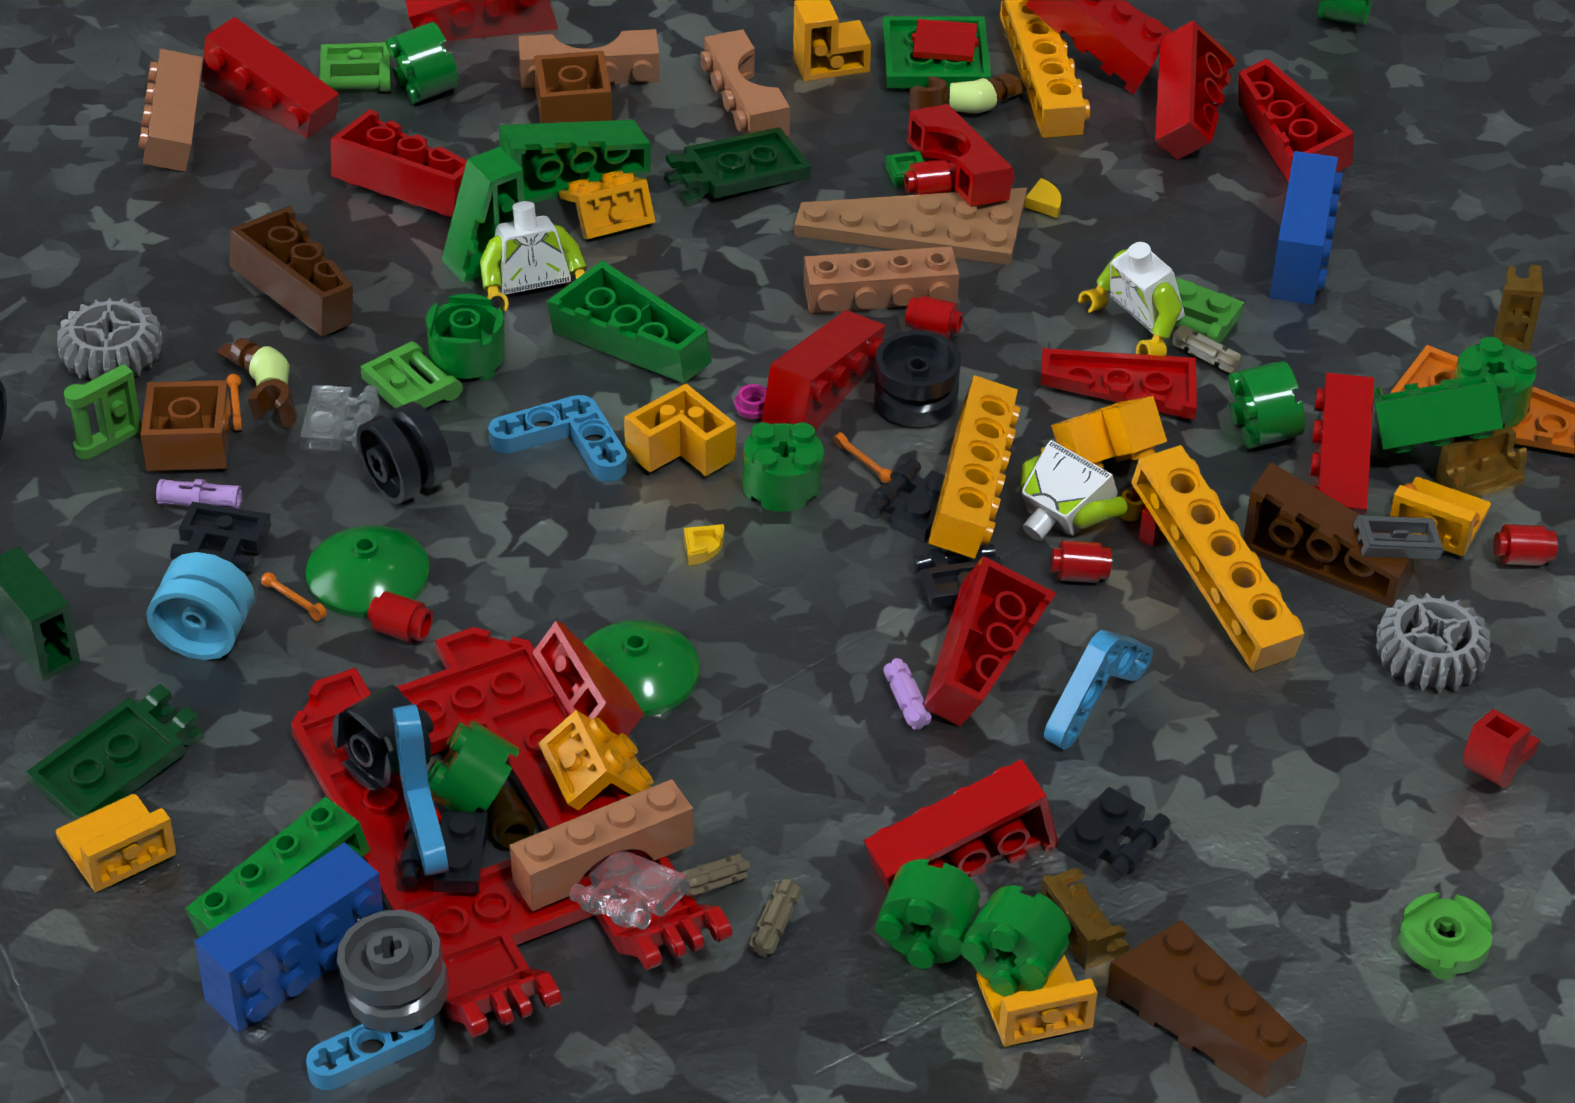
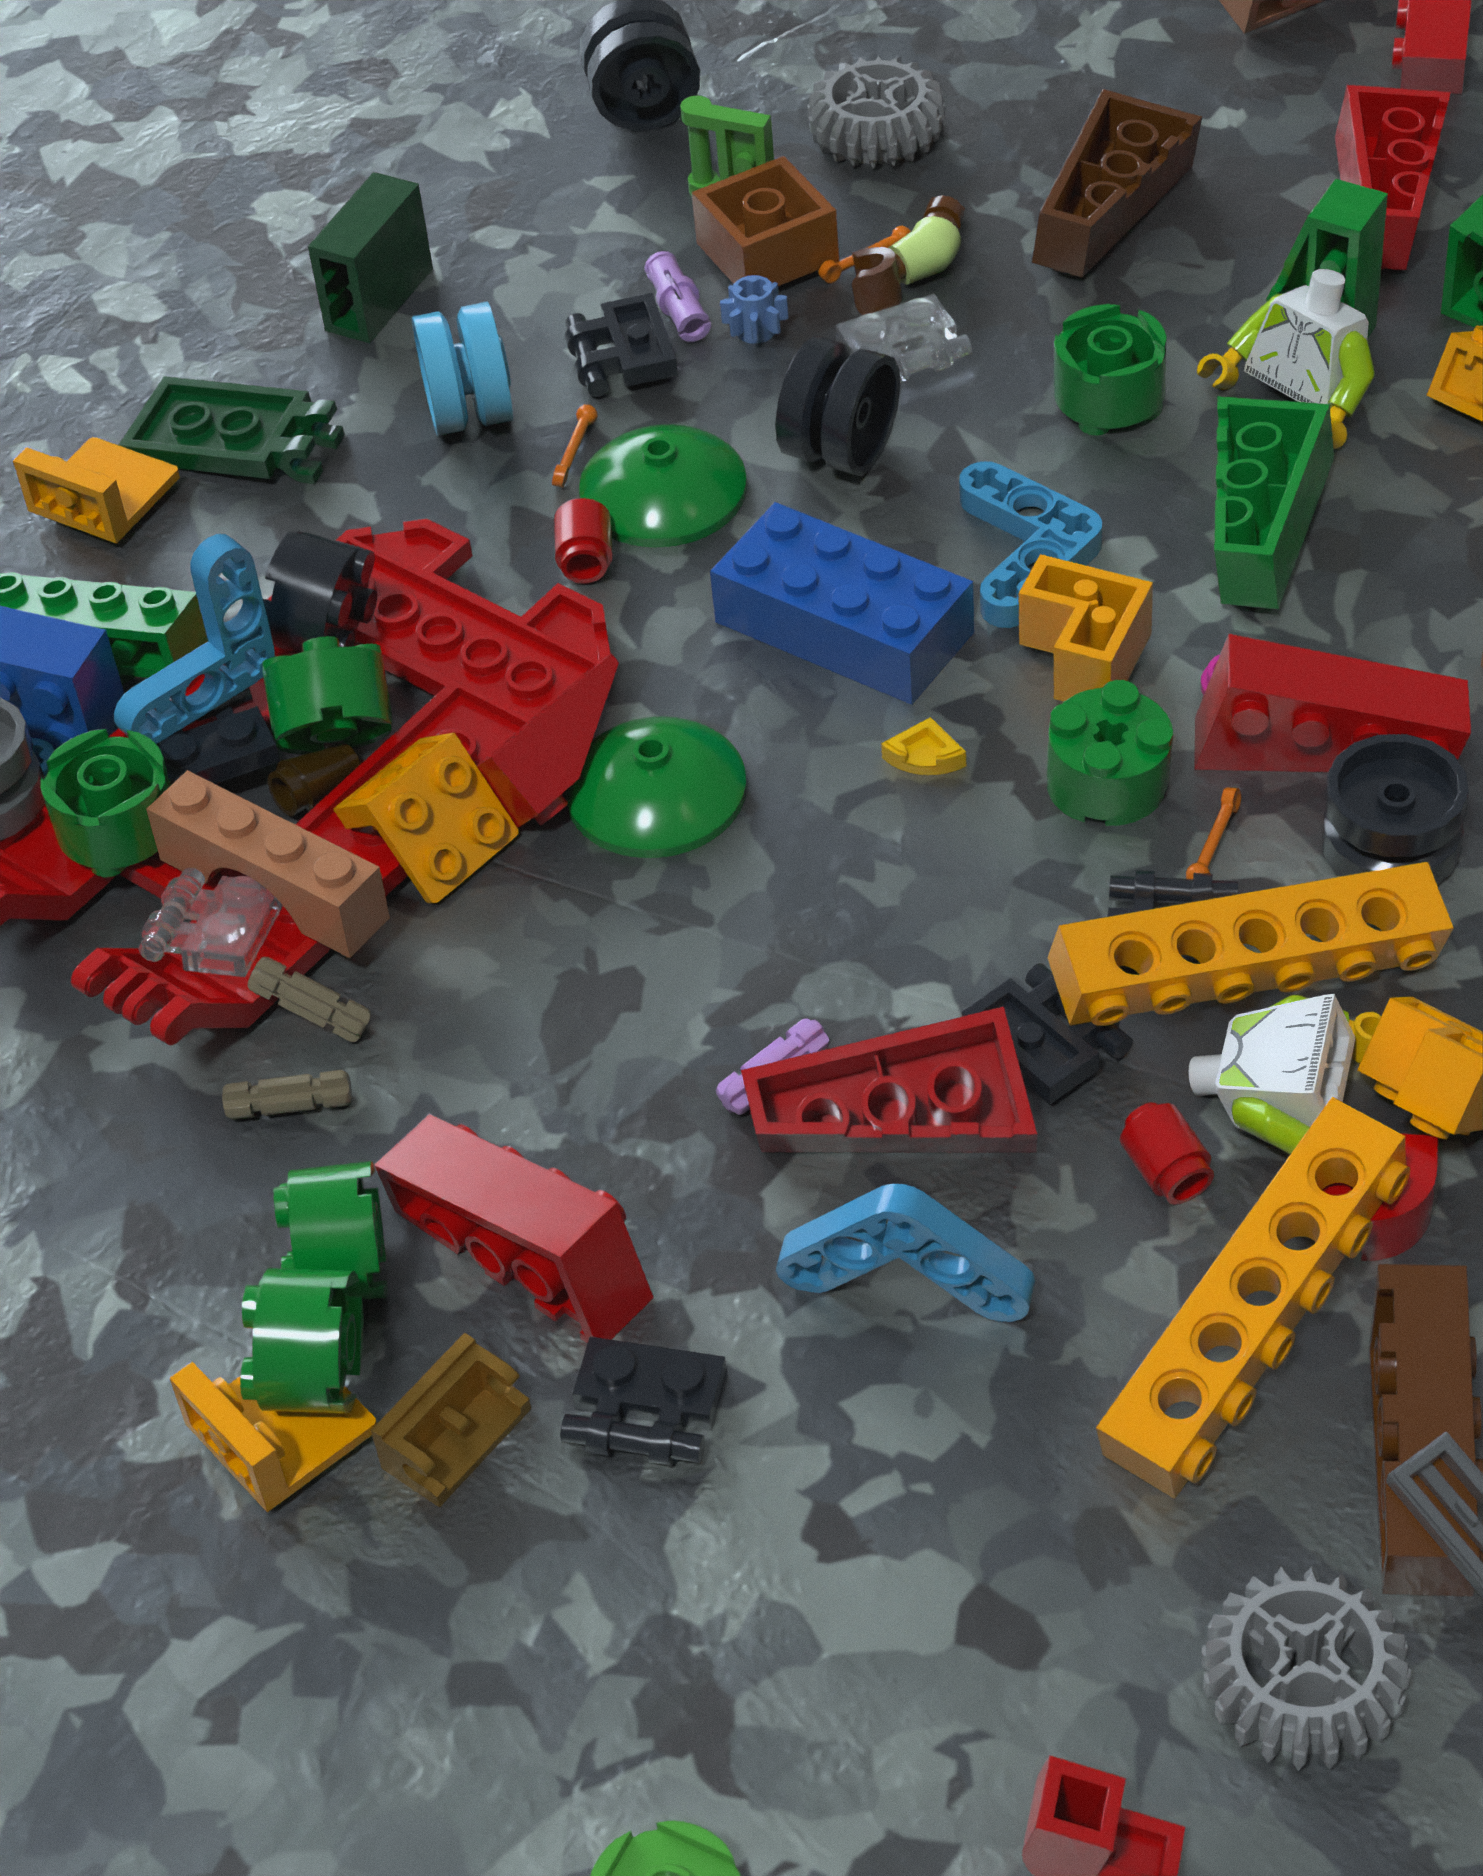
camera: 70 degrees right, 5 degrees up
bright green plate [360,342,463,409] -> none
reddish brown wedge [1106,920,1307,1098] -> none
none -> green brick [40,729,171,877]
none -> blue brick [710,502,974,705]
none -> medium blue gear [720,275,788,344]

